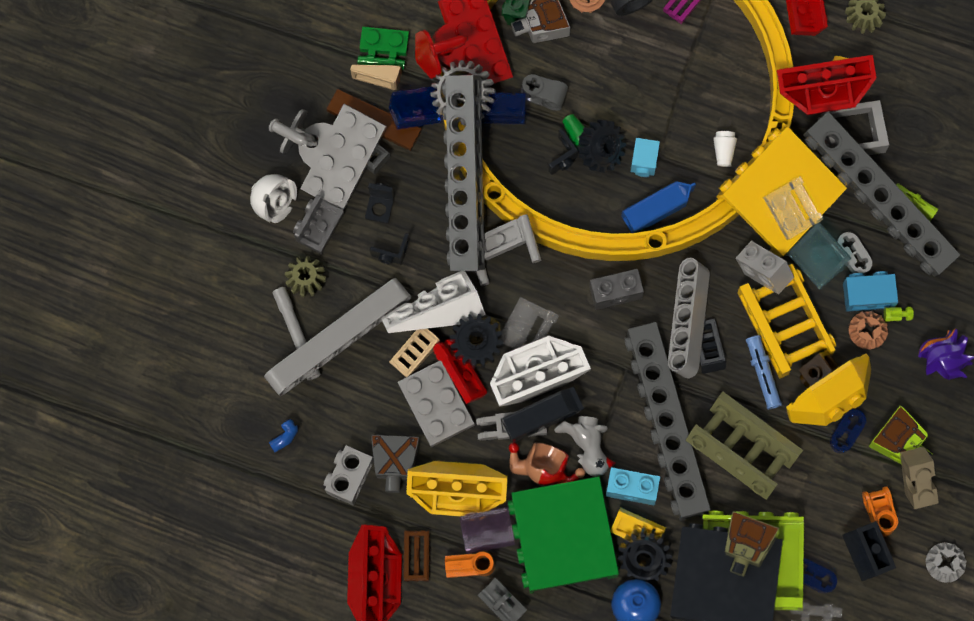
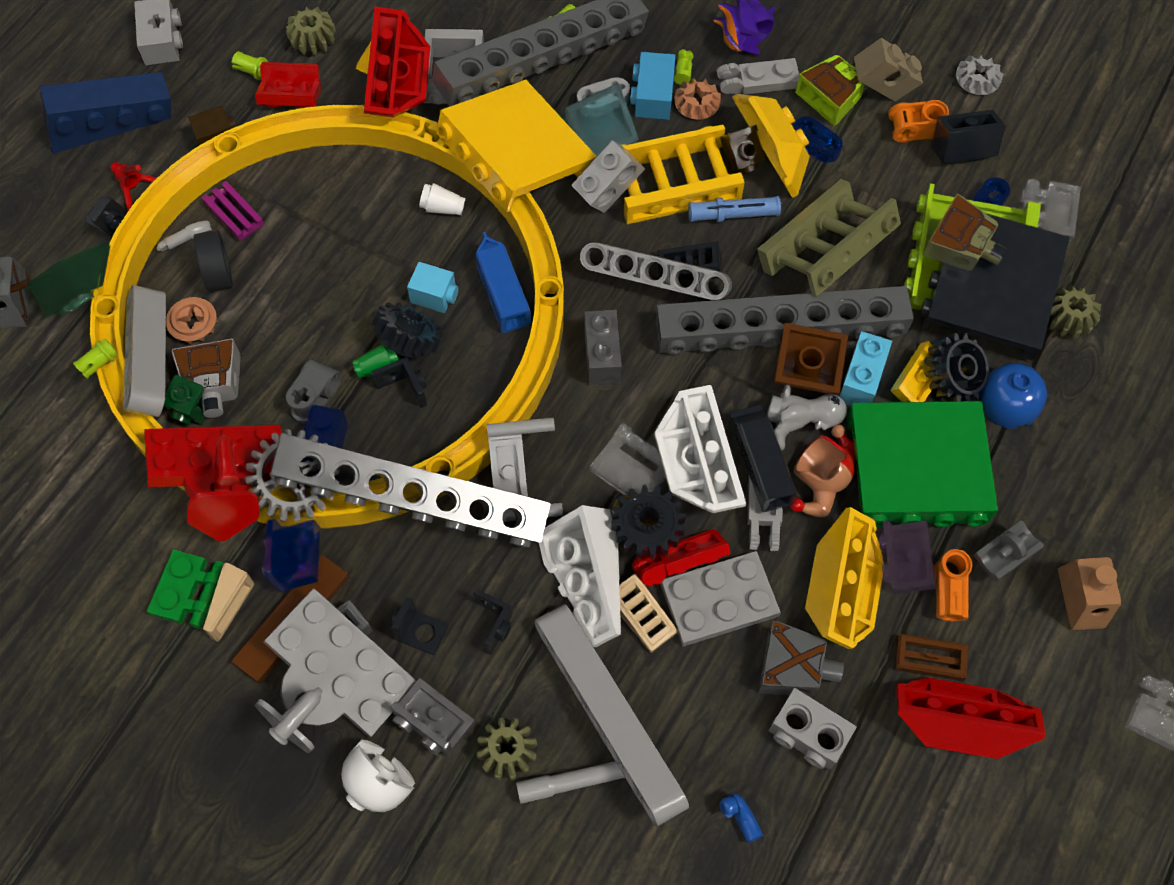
camera: 85 degrees left, 10 degrees down
clear plate [763,176,824,240] -> none
none -> light grey hinge [717,58,799,94]
none -> reddish brown slope [774,323,848,395]

